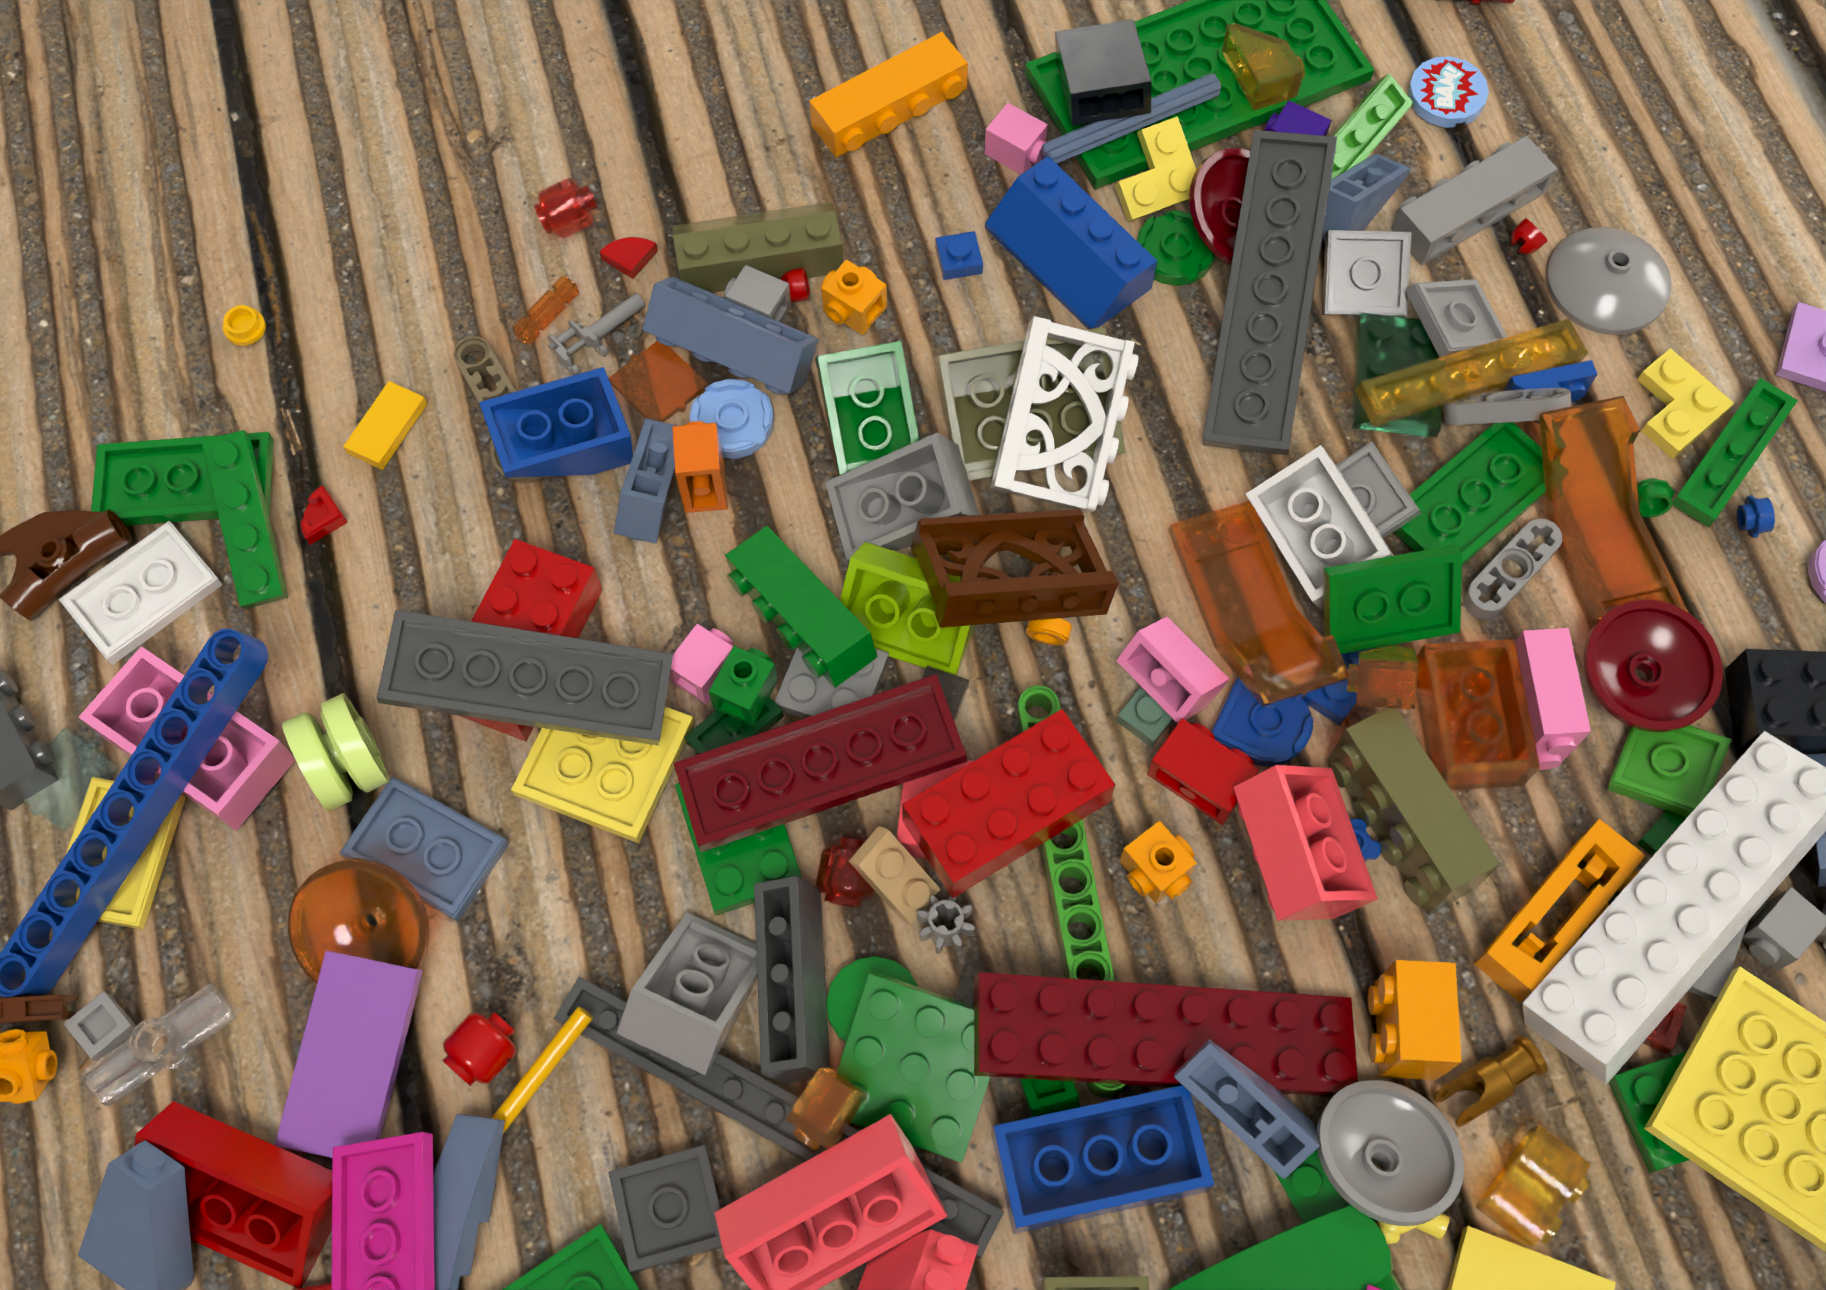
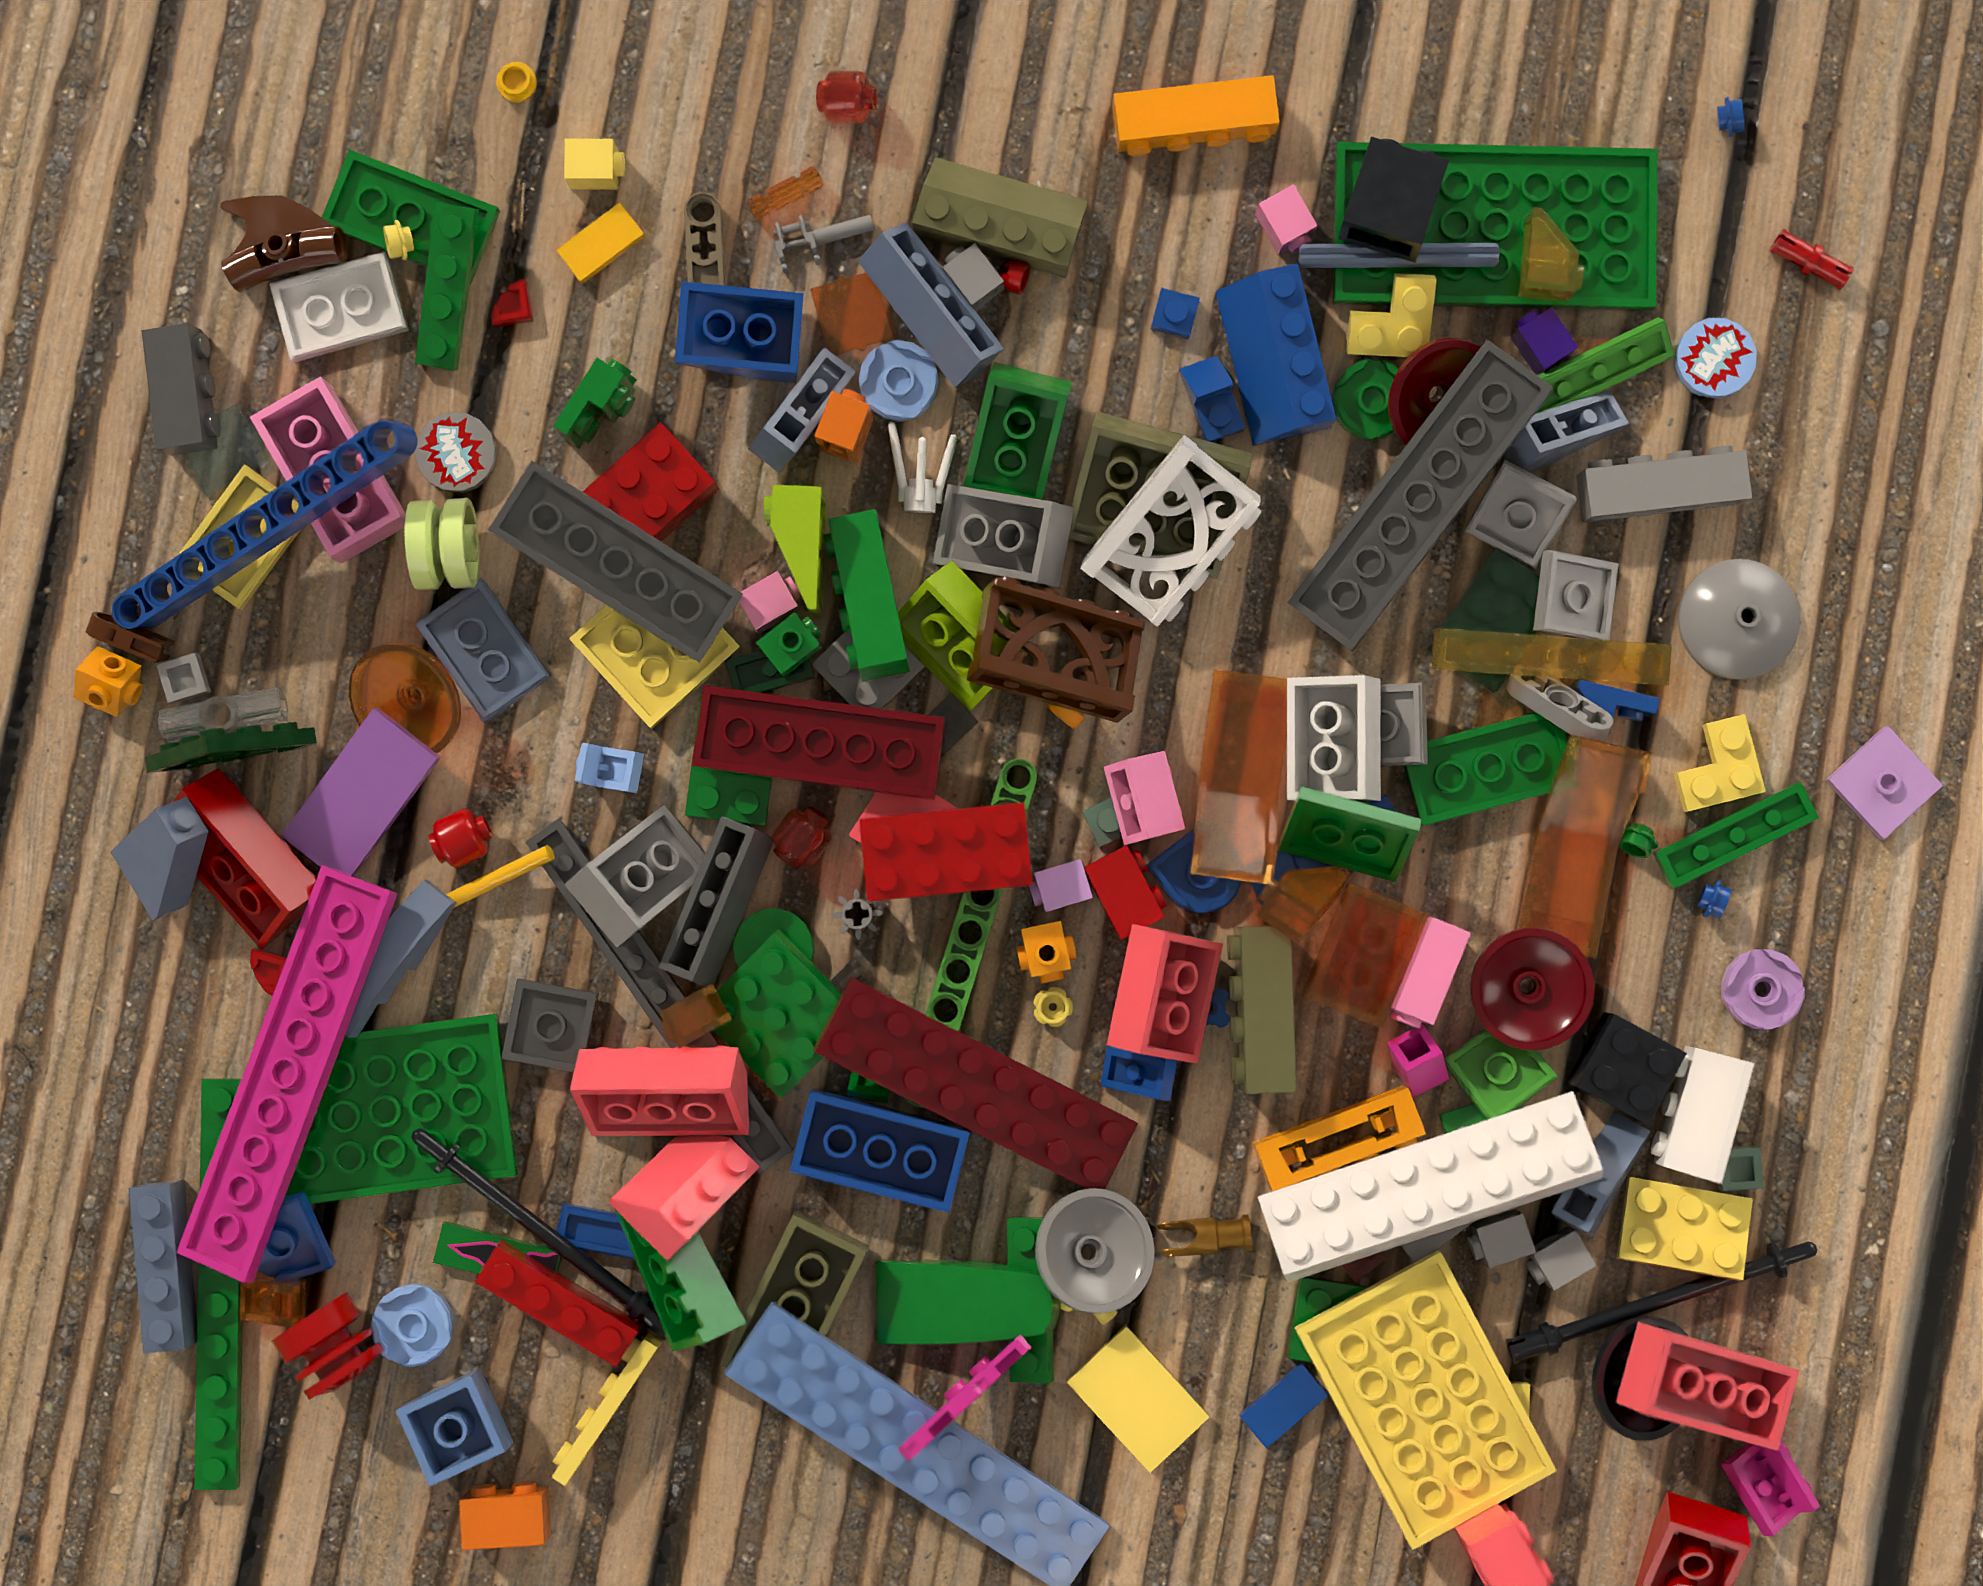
camera: 25 degrees right, 20 degrees up
red tile [599,237,658,279] -> none
light orange brick [821,259,887,335] -> none
tan plate [849,826,940,924] -> none
sand blue slope [1174,1040,1320,1180] -> none
light orange brick [1368,960,1462,1080] -> none
light grey beam [1463,518,1562,620] -> none
clear yellow brick [1476,1125,1591,1247] -> none
red hinge [1510,218,1547,255] -> none
none -> dark green plate [145,722,317,773]
none -> light yellow plate [383,220,414,260]
none -> tile [415,412,497,493]
none -> green plate [553,357,637,449]
none -> light yellow brick [564,139,625,190]
none -> light blue bracket [575,743,644,794]
none -> lime slope [763,485,826,619]
none -> white plant [888,421,957,513]
none -> lavender brick [1029,859,1093,912]
none -> light yellow plate [1033,987,1073,1027]
none -> blue slope [1100,1046,1177,1101]
none -> blue slope [1179,355,1245,442]
none -> blue tile [1239,1362,1329,1448]
none -> dark pink brick [1387,1024,1449,1098]

